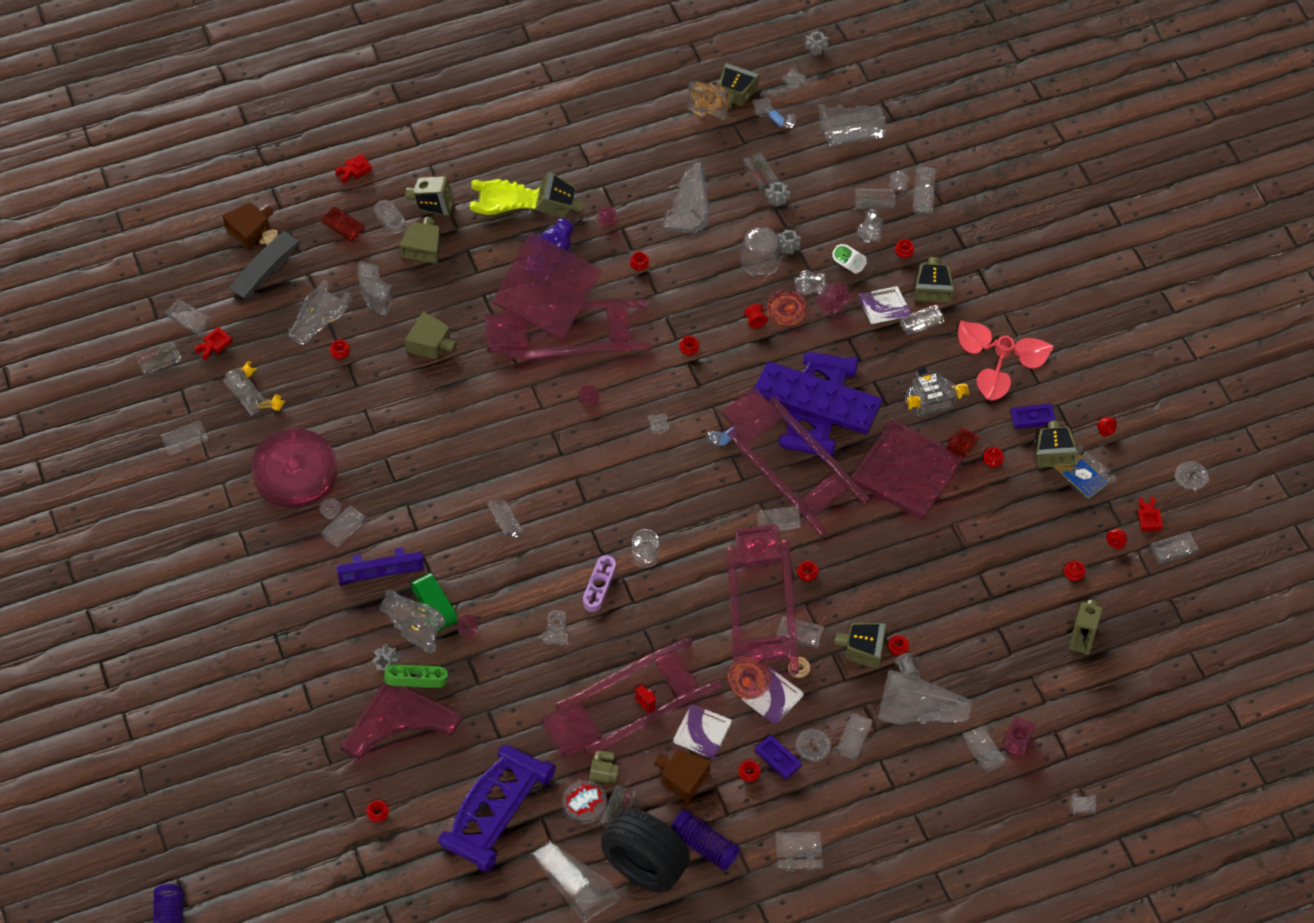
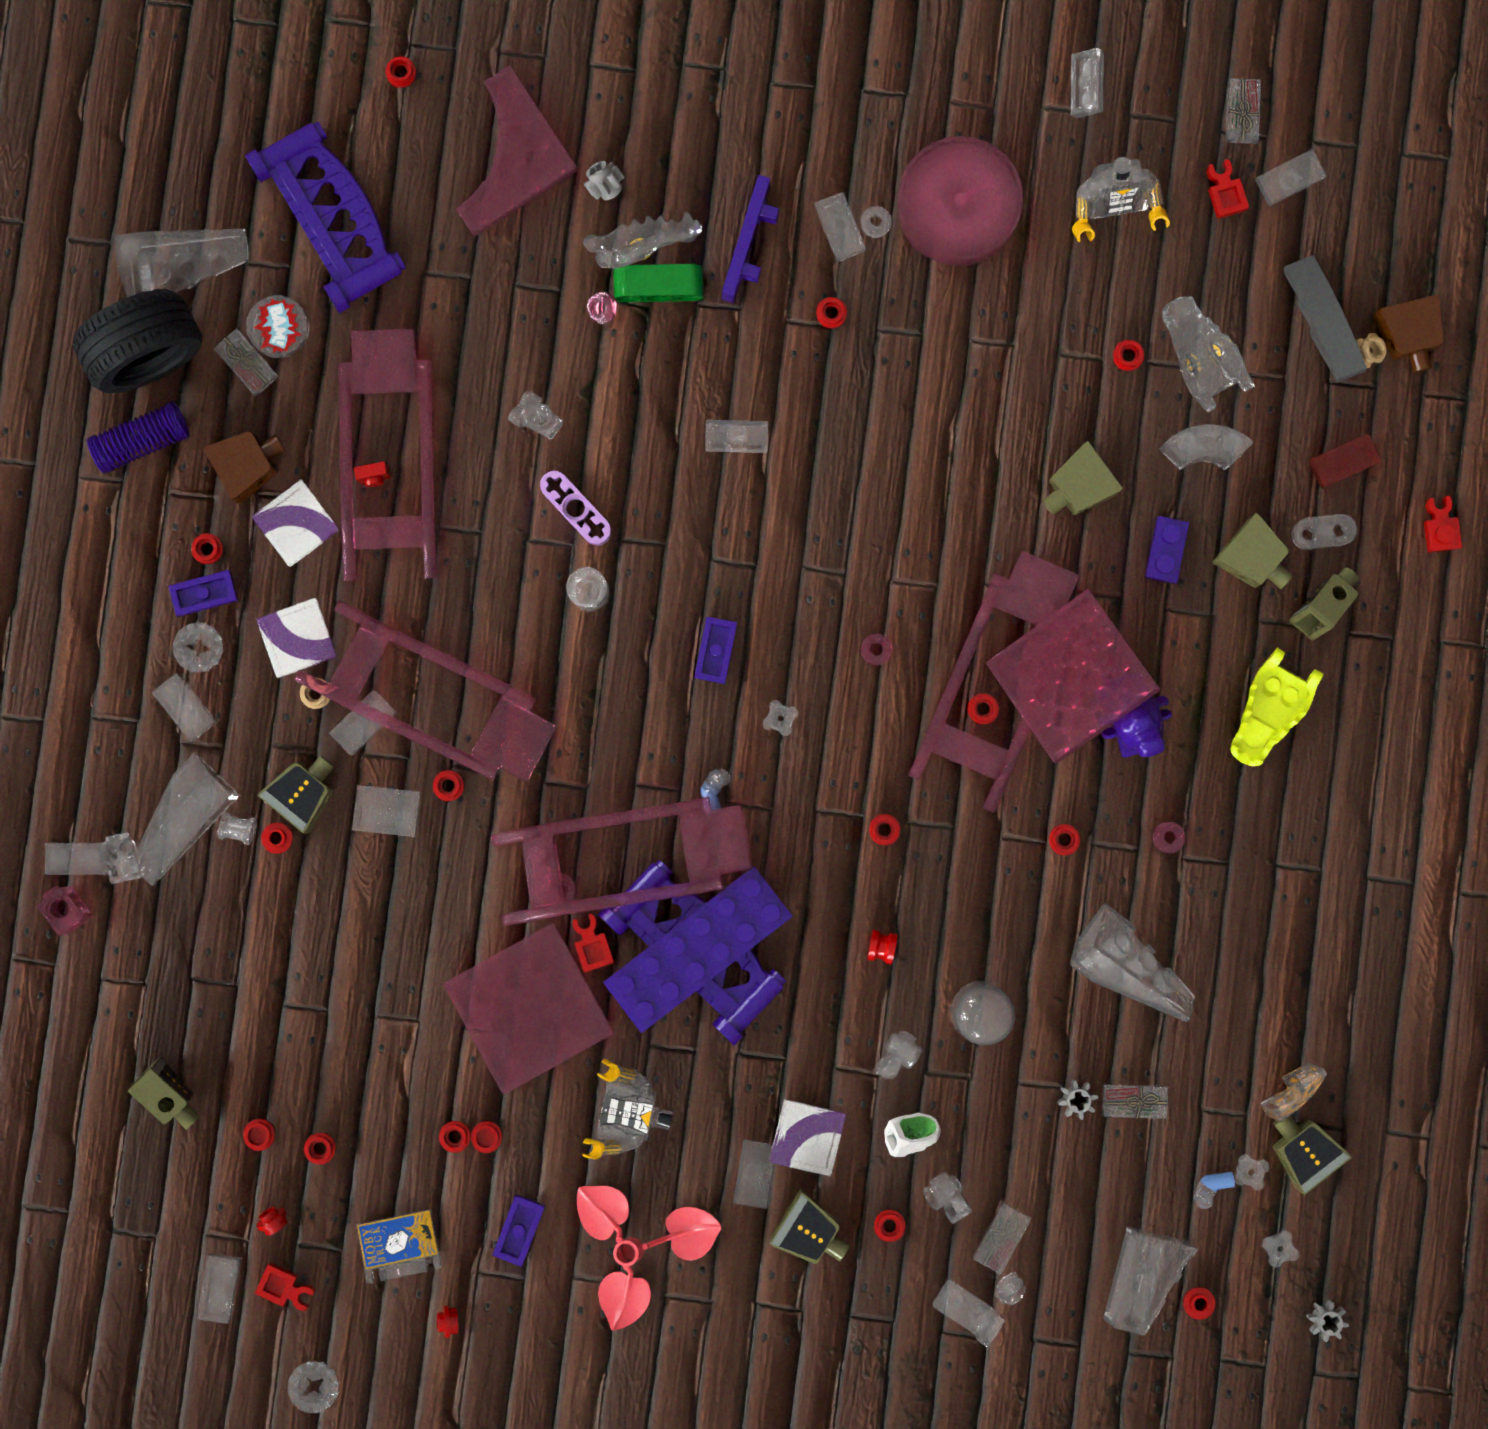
camera: 130 degrees right, 30 degrees up
bright green beam [383,664,448,688] -> none
torso [535,171,583,218] -> none
olive piece [589,750,619,784] -> none
tile [727,657,771,699] -> none
clear plate [756,506,801,533] -> none
clear pink tile [766,290,806,326] -> none
clear plate [775,832,823,871] -> none
light grey gear [776,230,801,254] -> none
clear pink brick [815,282,852,315] -> none
clear red plate [946,428,980,458] -> none
torso [1037,420,1078,468] -> none
none -> clear plate [99,832,145,884]
none -> red plate [304,1132,336,1165]
none -> clear plate [352,785,421,837]
none -> red plate [439,1121,471,1153]
none -> red plate [572,913,615,973]
none -> dark purple plate [694,617,737,685]
none -> red plate [816,297,847,329]
none -> red plate [967,693,999,725]
none -> dark purple plate [1144,516,1189,584]
none -> red plate [1183,1287,1215,1320]

